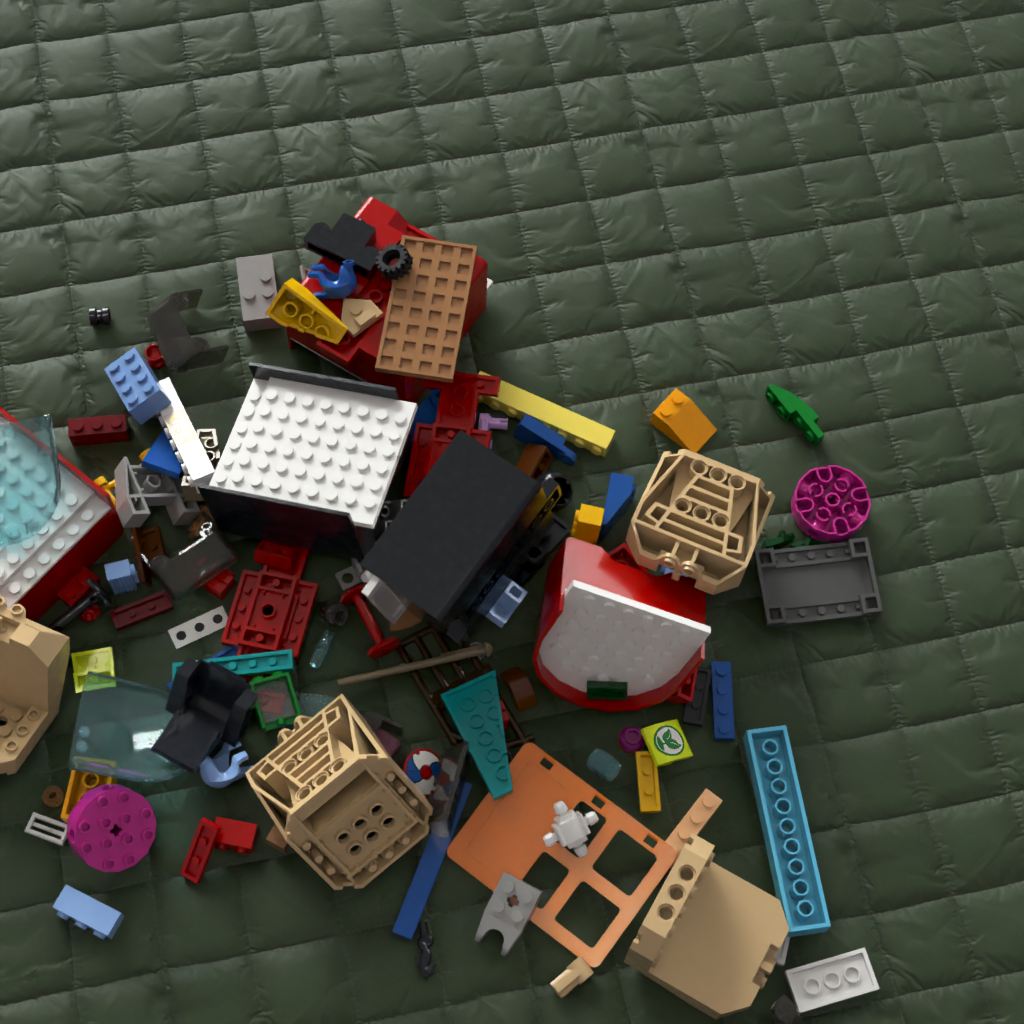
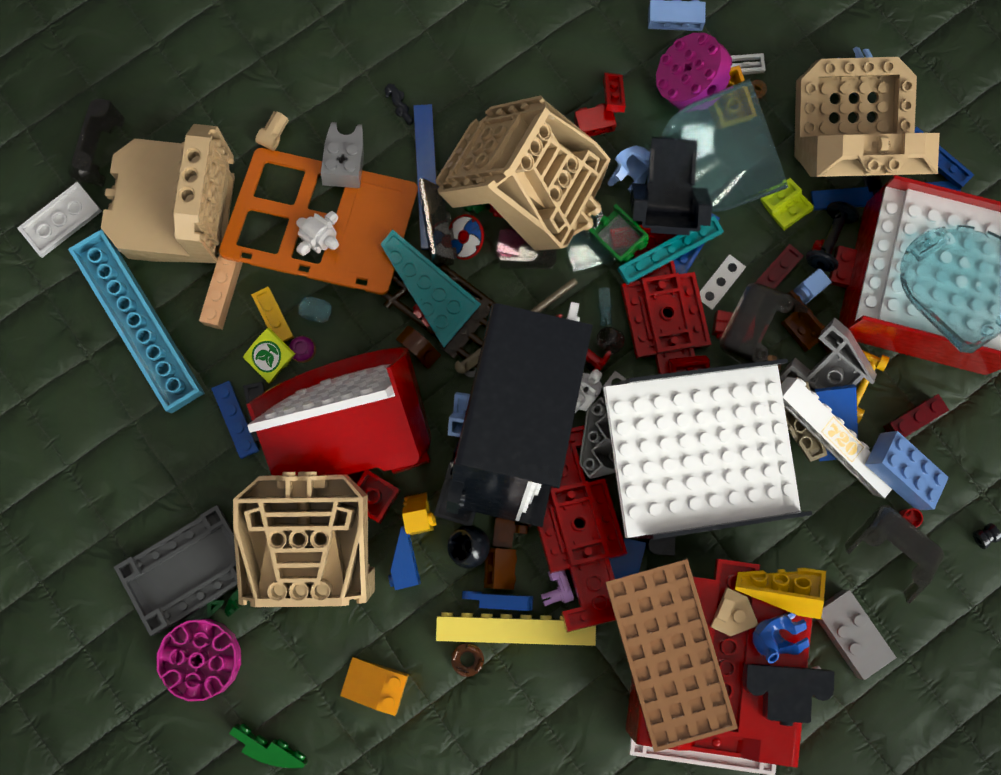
camera: 160 degrees right, 15 degrees up
black tyre [375,243,413,280] -> none
dark green tile [587,681,628,700] -> none
none -> reddish brown piece [451,643,484,677]

